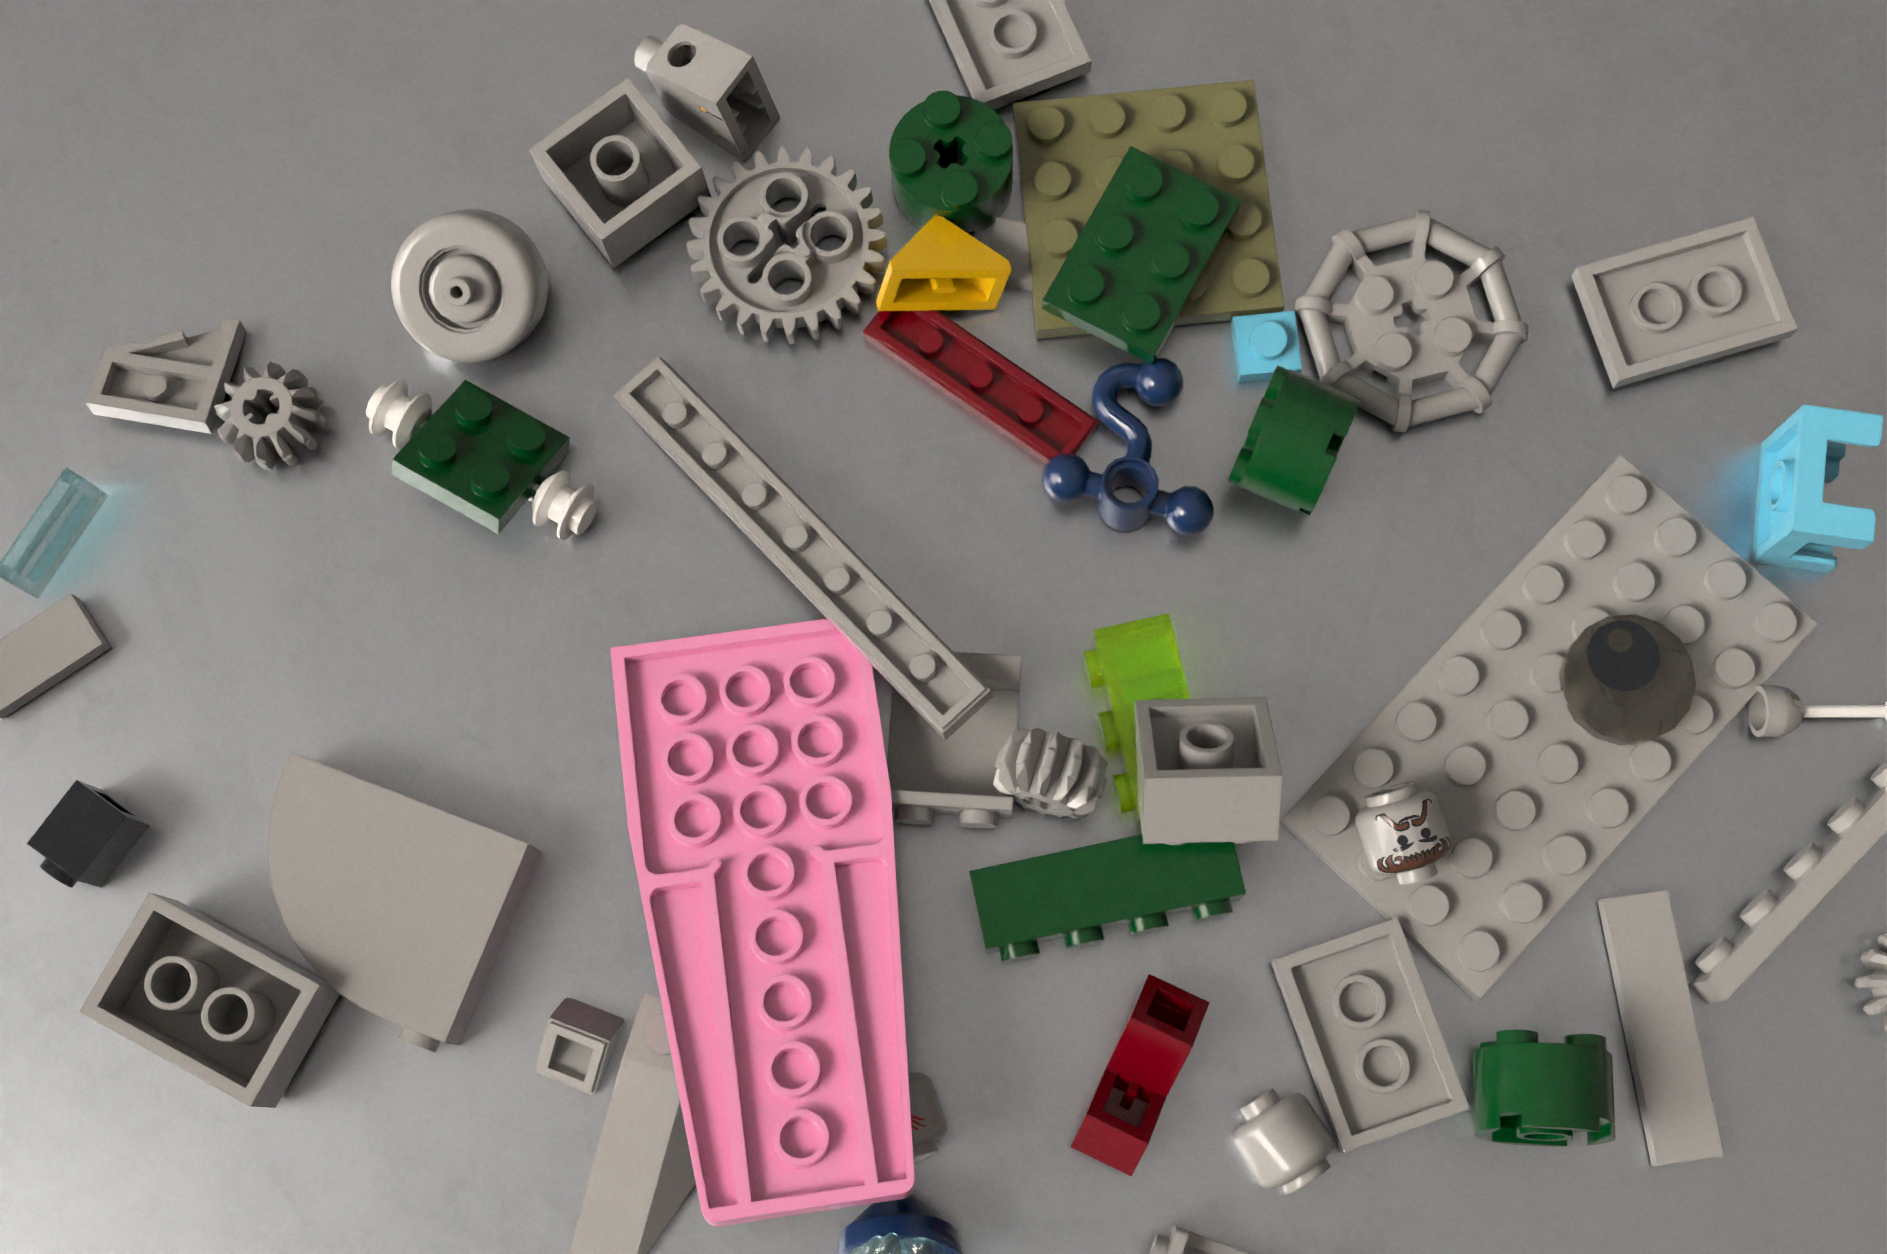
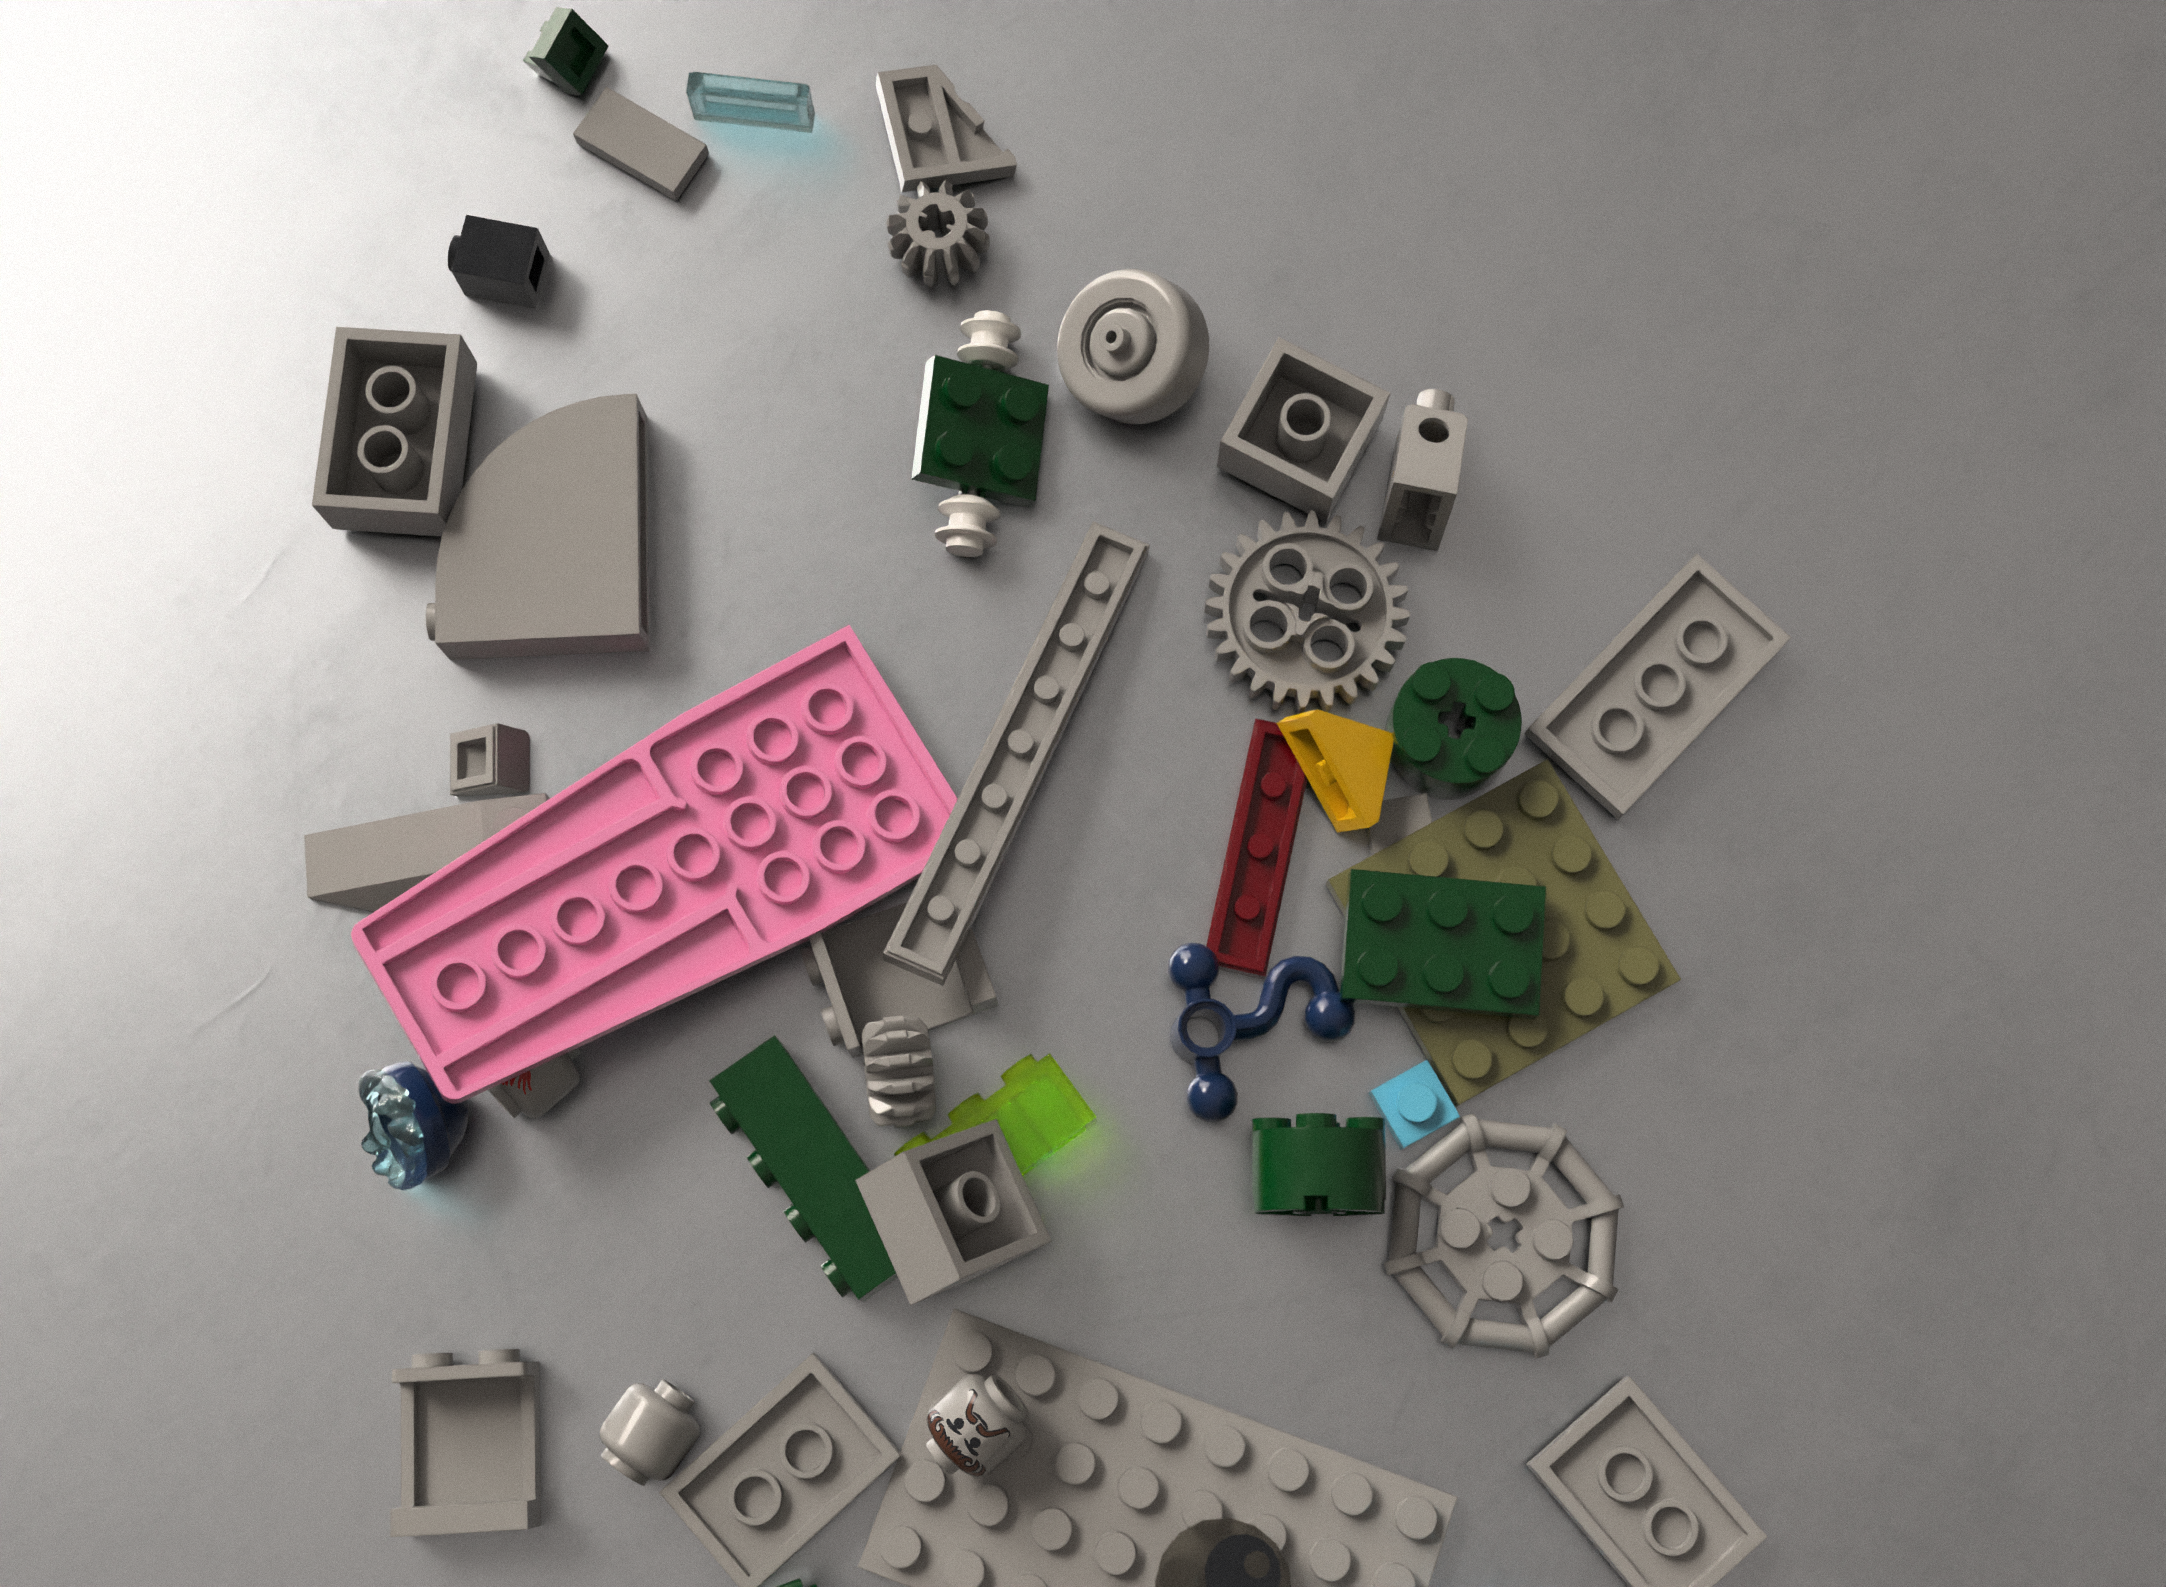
camera: 60 degrees right, 0 degrees up
dark red brick [1071,974,1210,1177] -> none

